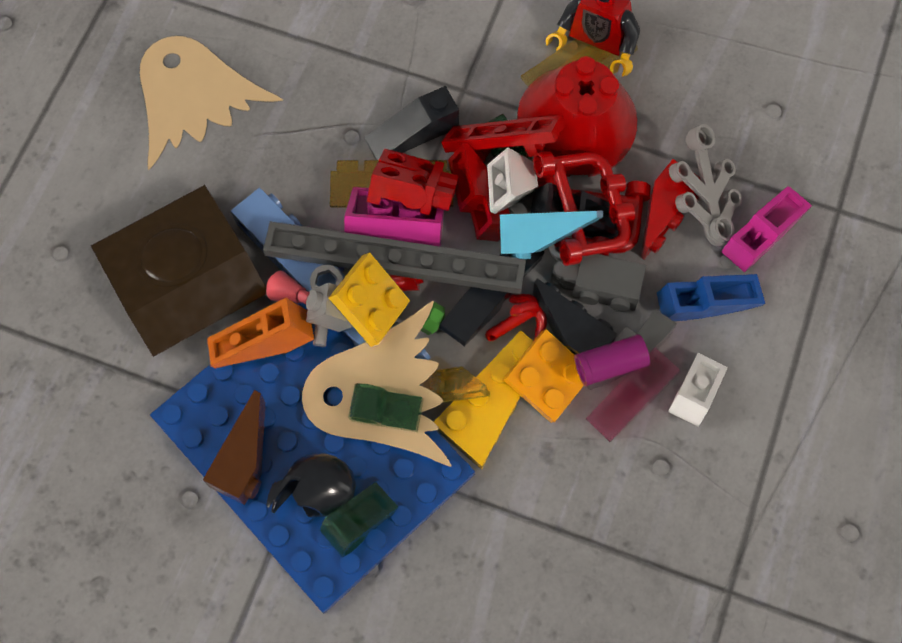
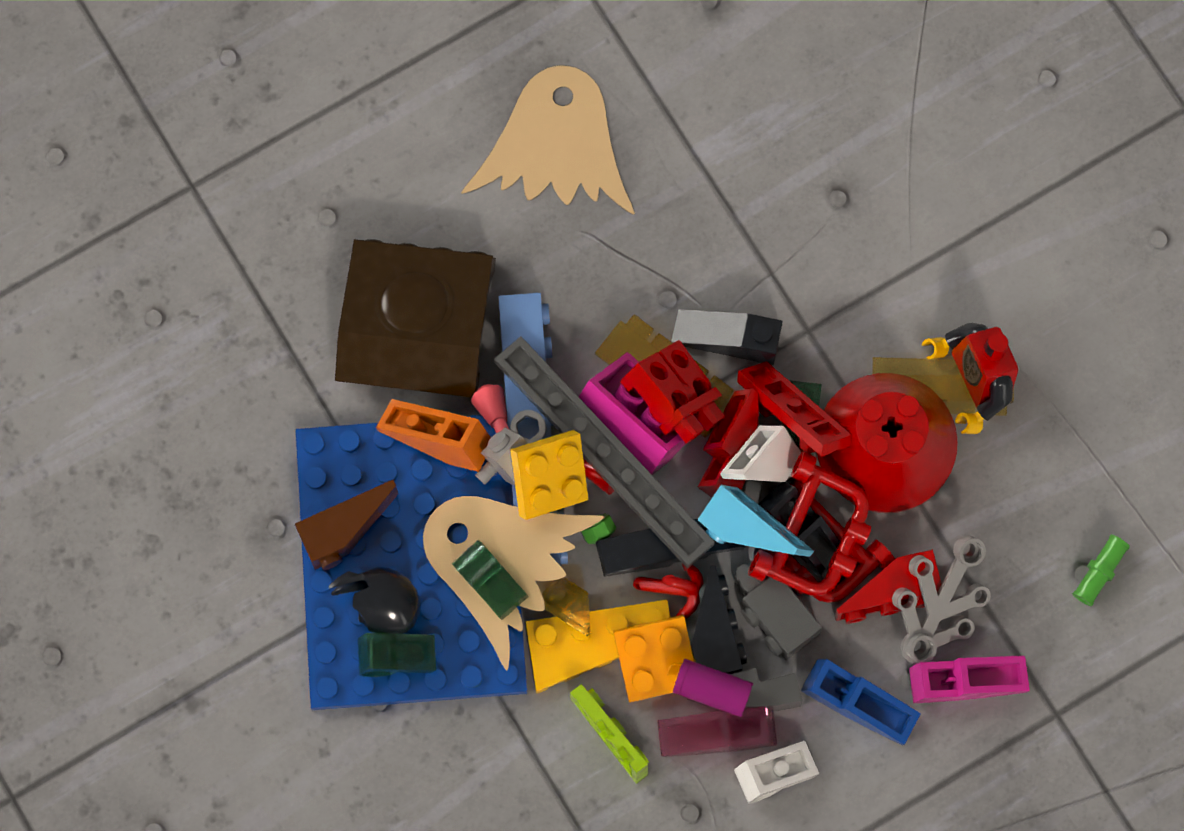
camera: 40 degrees right, 5 degrees up
none -> lime wing [570,684,649,784]
none -> bright green pin [1072,534,1130,607]

